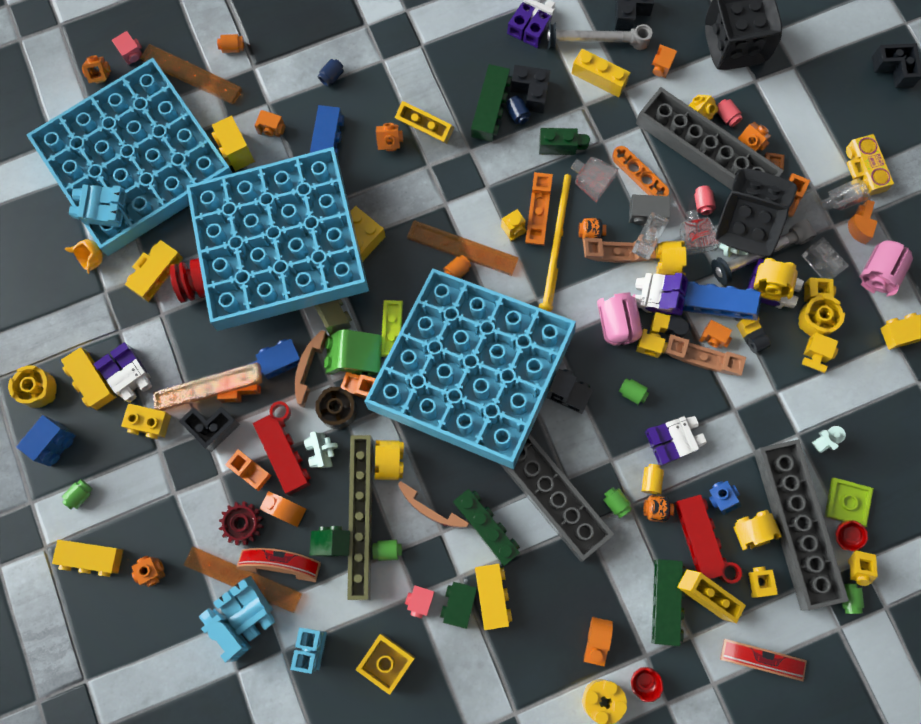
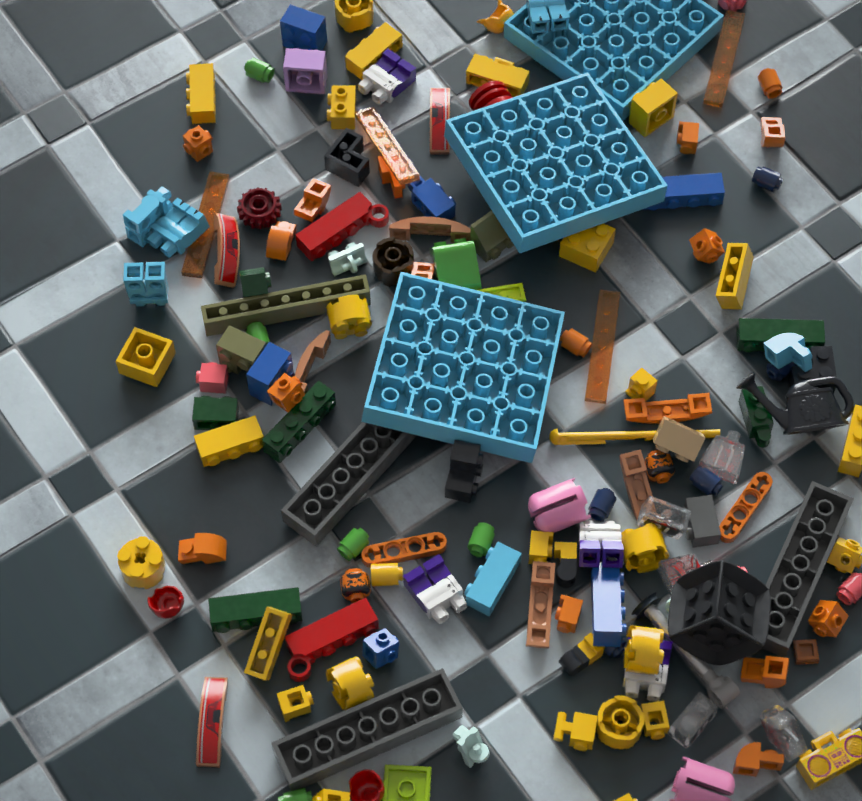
camera: 75 degrees right, 15 degrees down
none -> olive brick [216,326,266,374]
none -> blue brick [246,342,295,406]
none -> orange brick [267,373,306,412]
none -> lavender brick [283,48,327,94]
none -> orange beam [361,532,447,568]
none -> slope [430,88,450,154]
none -> medium azure brick [464,542,522,617]
none -> dark blue brick [588,488,617,522]
none -> tan brick [653,416,705,463]
none -> dark blue brick [689,466,723,496]
none -> black piece [736,372,854,435]
none -> brick [760,117,785,148]
none -> medium azure brick [764,333,812,372]

